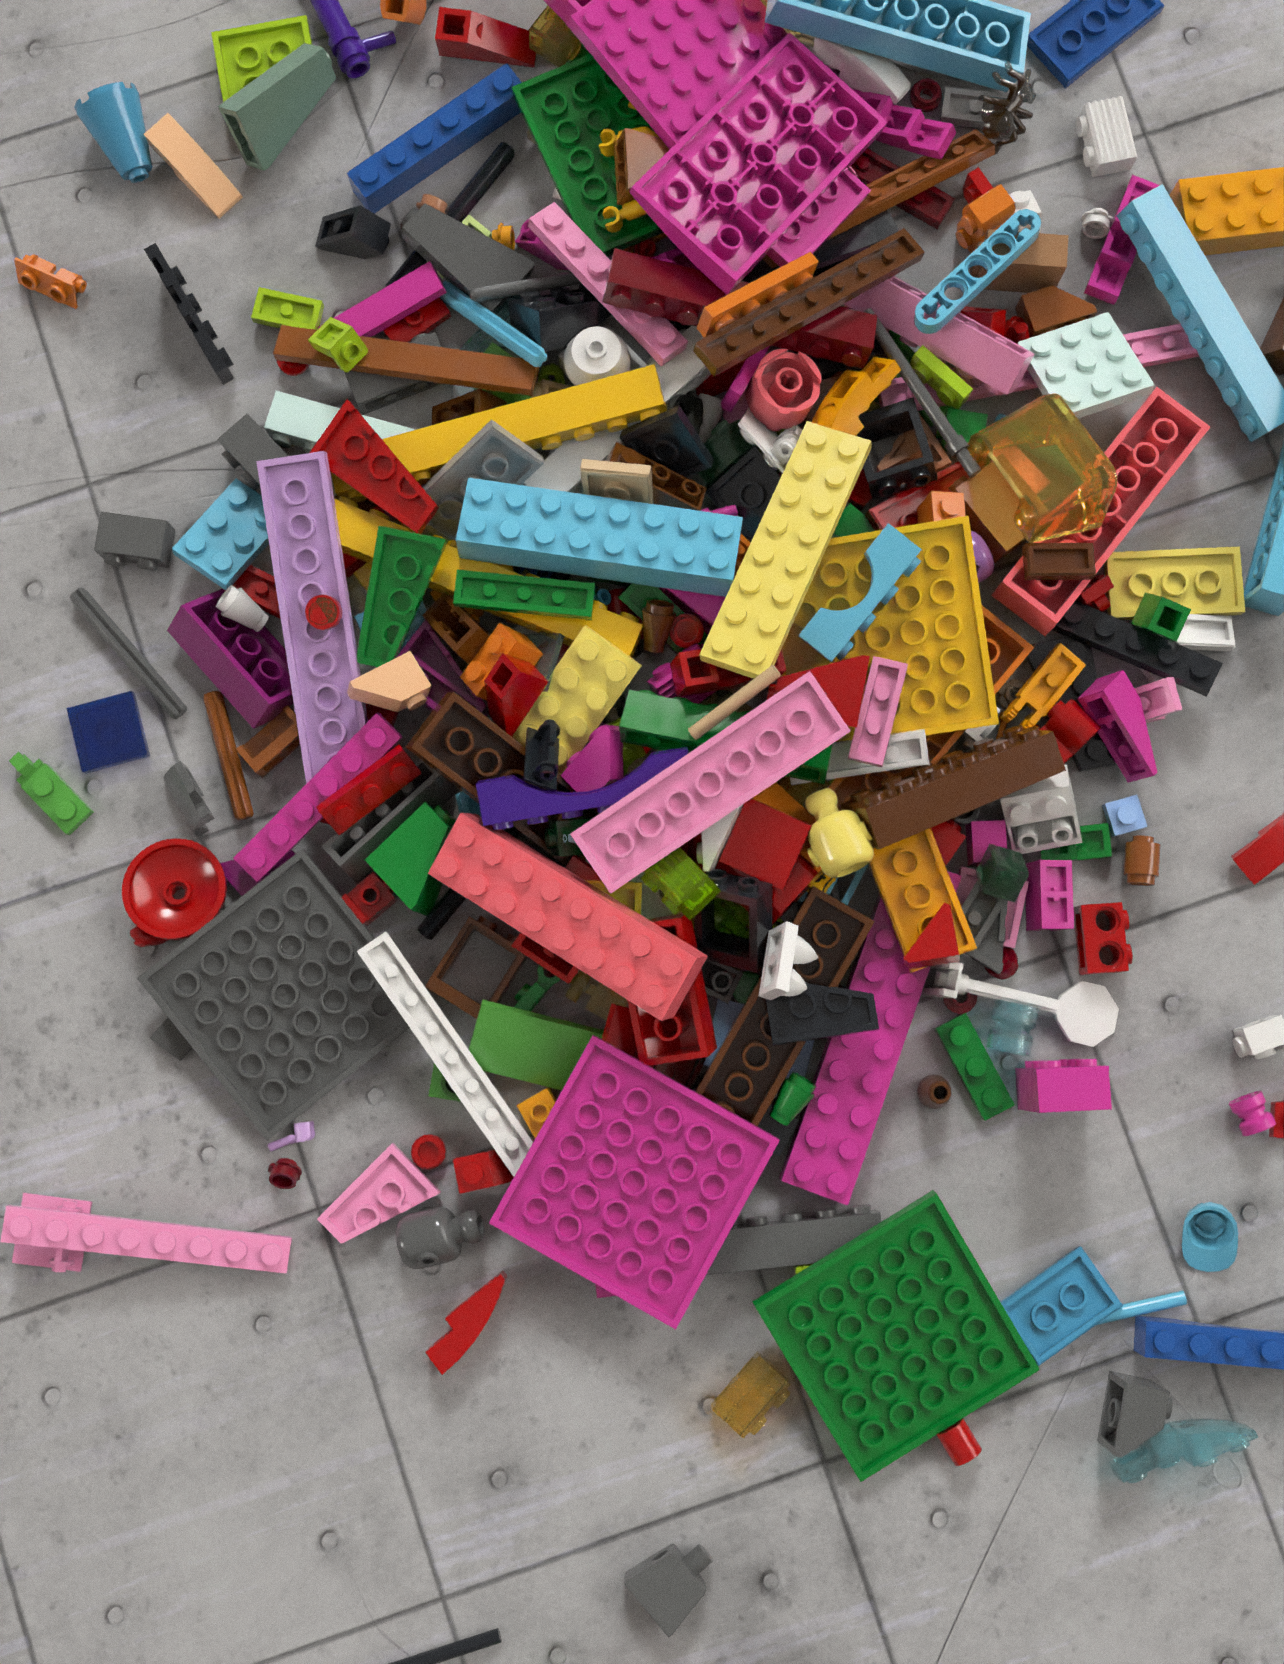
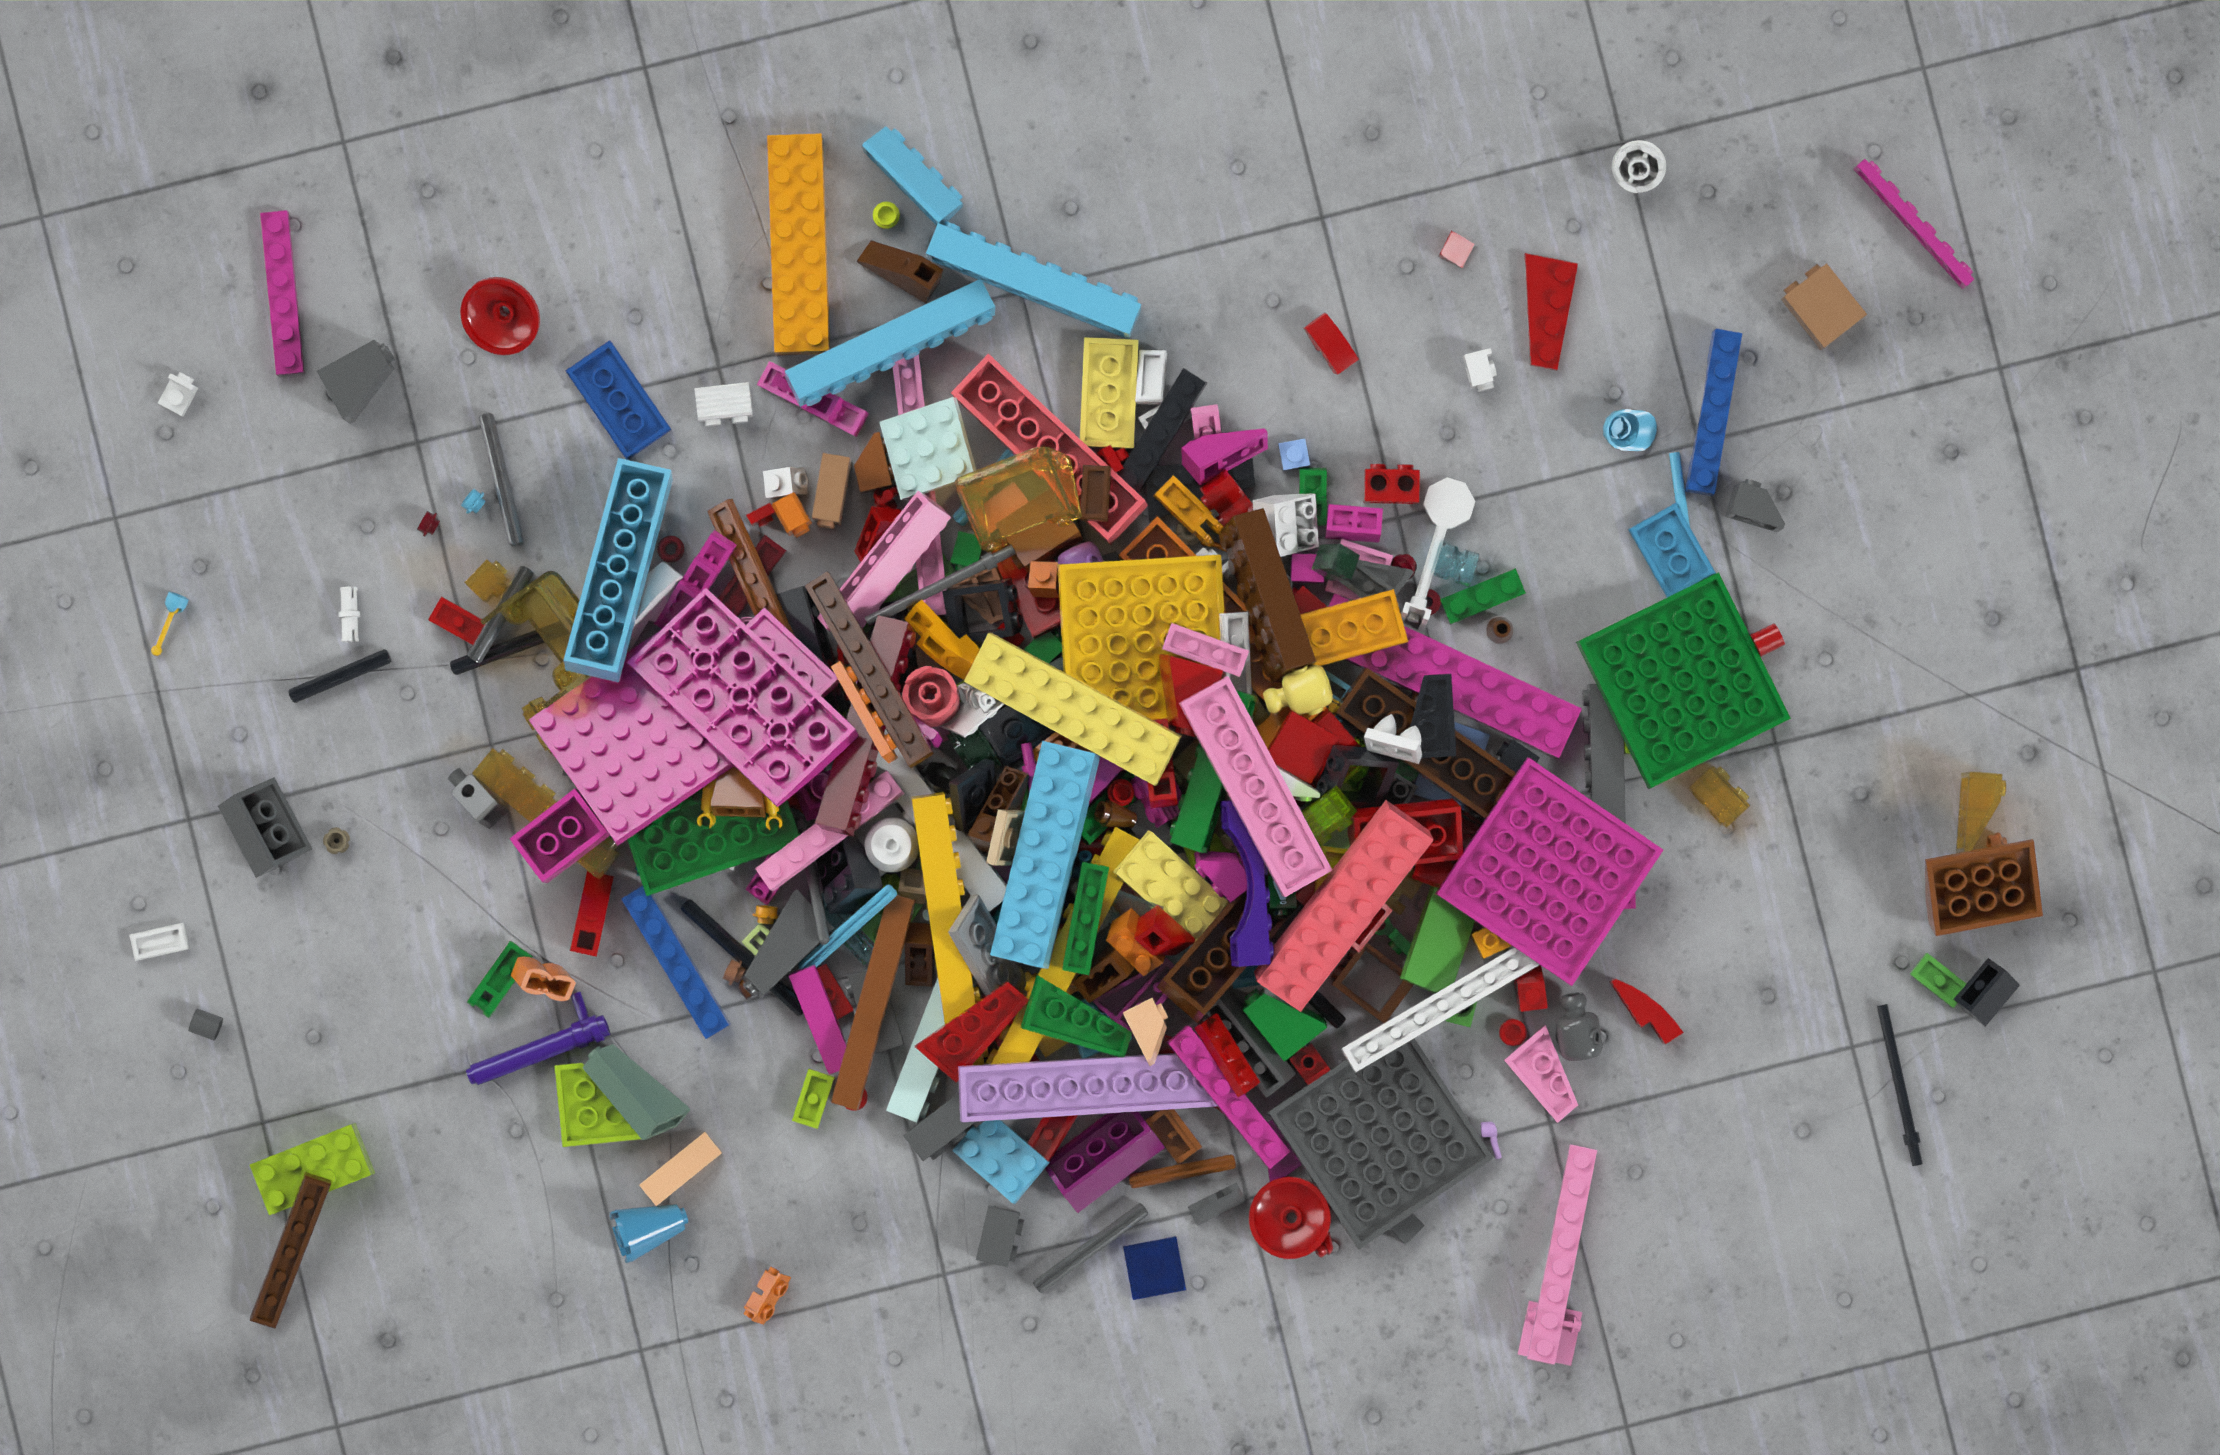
camera: 90 degrees left, 5 degrees up
bright green hinge [9,752,94,836] -> none
black wing [144,243,234,385] -> none
white cone [216,585,269,632] -> none
dark red plate [268,1158,302,1189] -> none
red tile [305,595,342,630] -> none
lime bracket [308,317,368,373] -> none
black slope [315,205,391,259] -> none
black hinge [523,719,560,792] -> none
dark grey torso [624,1544,713,1638] -> none
tan bar [688,665,781,740] -> none
green cone [770,1071,816,1126] -> none
medium azure arch [798,523,922,662] -> none
red slope [903,902,960,969] -> none
lime plate [910,345,973,409] -> none
medium azure beam [914,209,1041,334] -> none
light grey plate [940,86,1008,129] -> none
dark brown animal [979,61,1036,155] -> none
dark pink brick [1015,1059,1112,1113] -> none
white plate [1081,208,1114,239] -> none
clear light blue slope [1109,1418,1258,1483] -> none
dark orange brick [1124,835,1161,886] -> none
green brick [1131,592,1191,641] -> none
dark pink wheel [1229,1091,1276,1136] -> none

